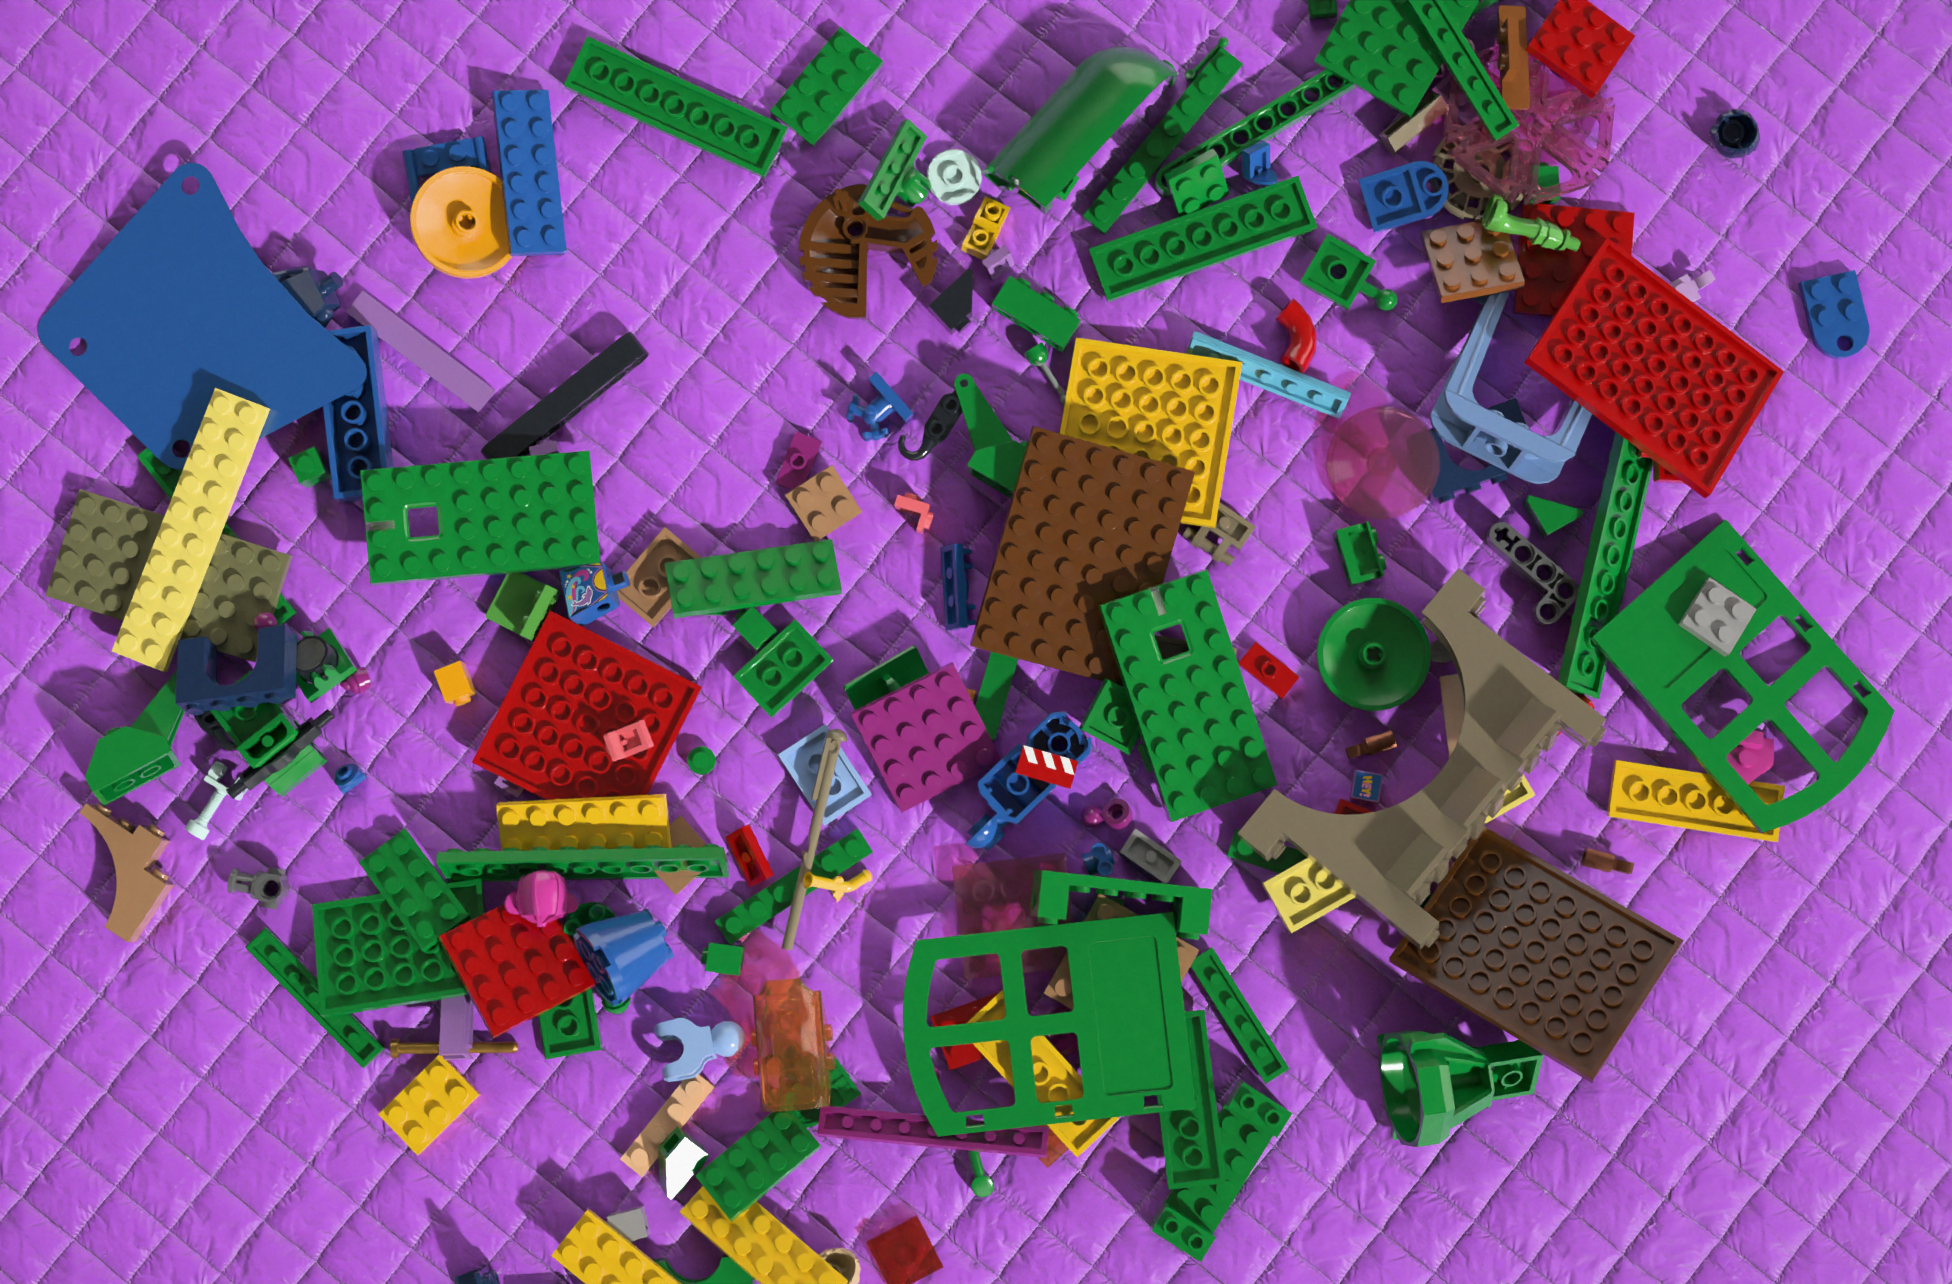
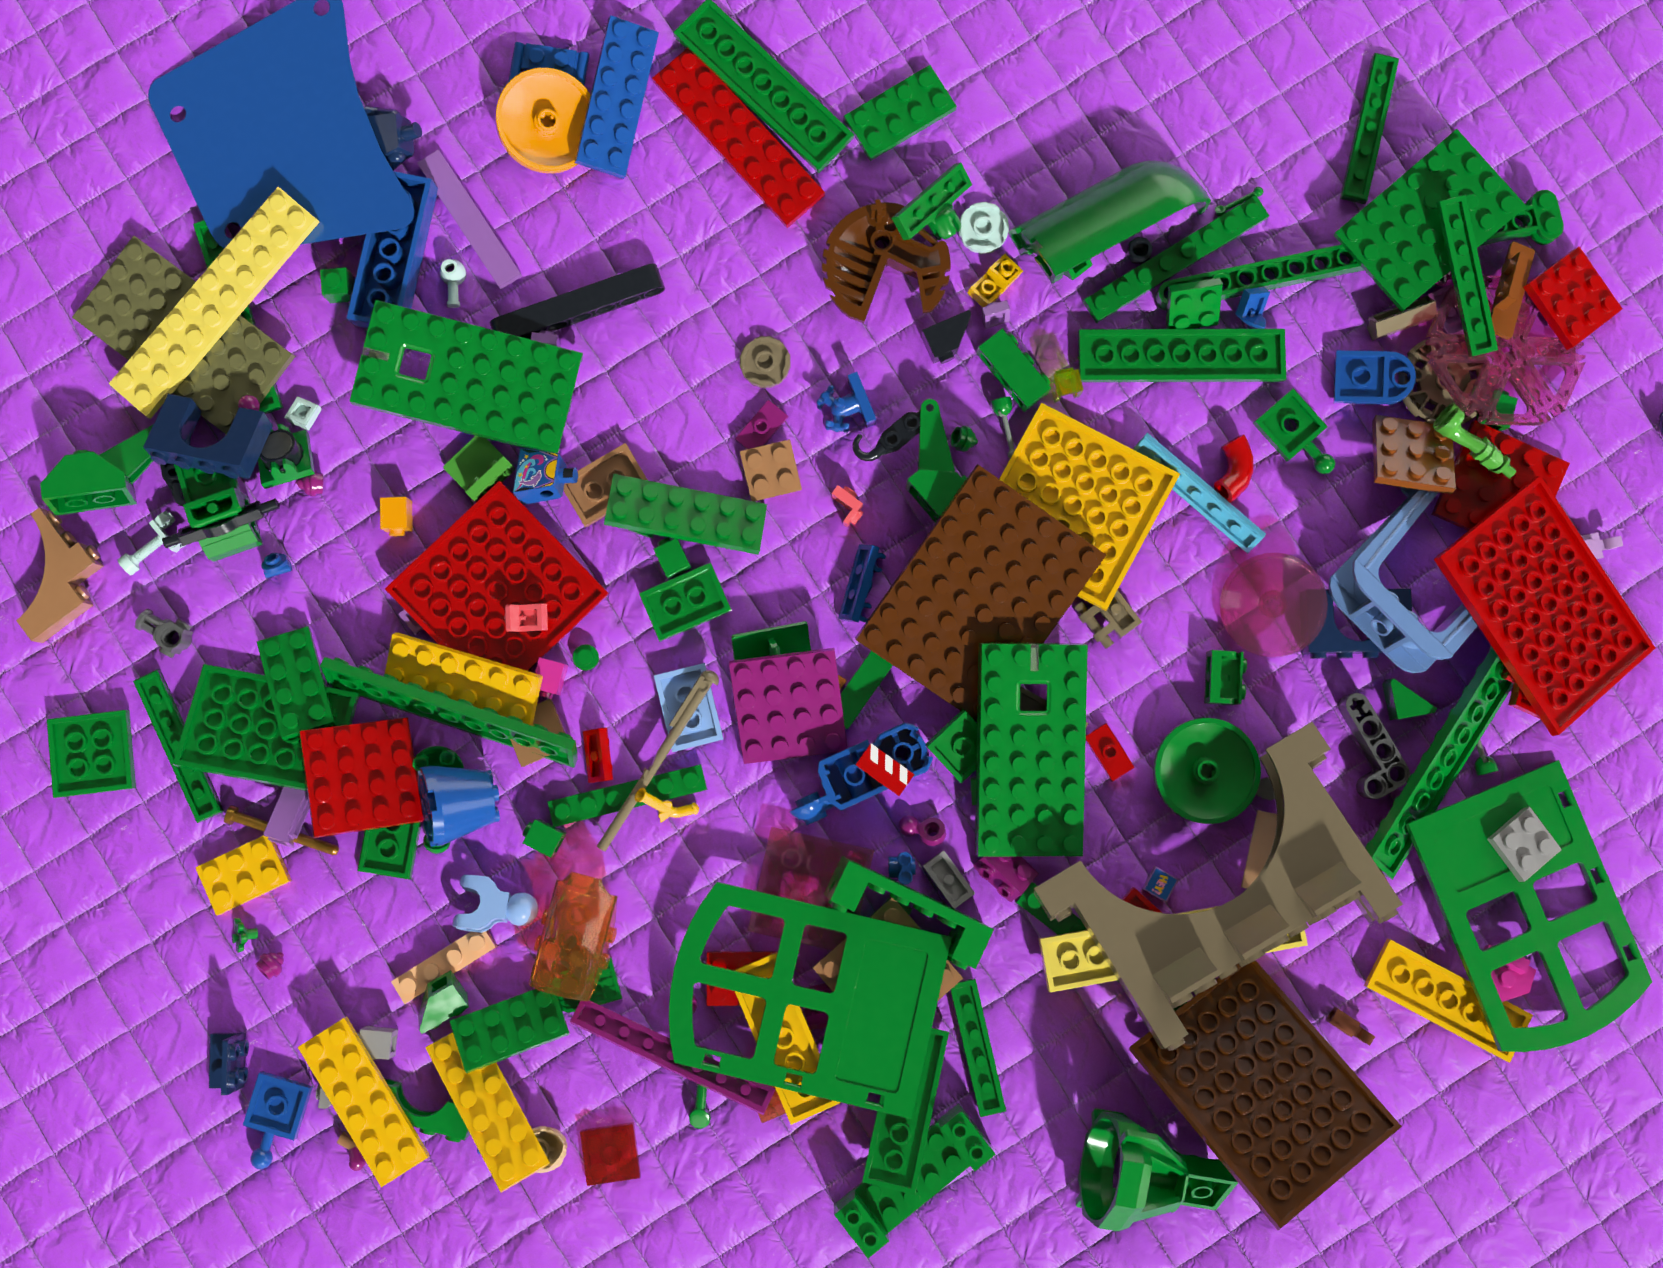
camera: 15 degrees right, 0 degrees up
dark pink piece [504,869,578,927] -> none
copper bar [1345,730,1397,759] -> none
none -> green plate [47,710,136,798]
none -> green plant [232,918,258,953]
none -> magenta plate [255,952,284,980]
none -> light aqua tile [284,396,322,430]
none -> light aqua bar [440,259,466,308]
none -> dark pink brick [535,657,568,699]
none -> red plate [652,48,825,228]
none -> dark tan tile [740,336,791,388]
none -> green plate [950,426,978,452]
none -> magenta bracket [973,856,1039,902]
none -> clear neon green window [1048,367,1083,403]
none -> black tile [1126,237,1153,264]
none -> green hinge [1475,740,1499,776]

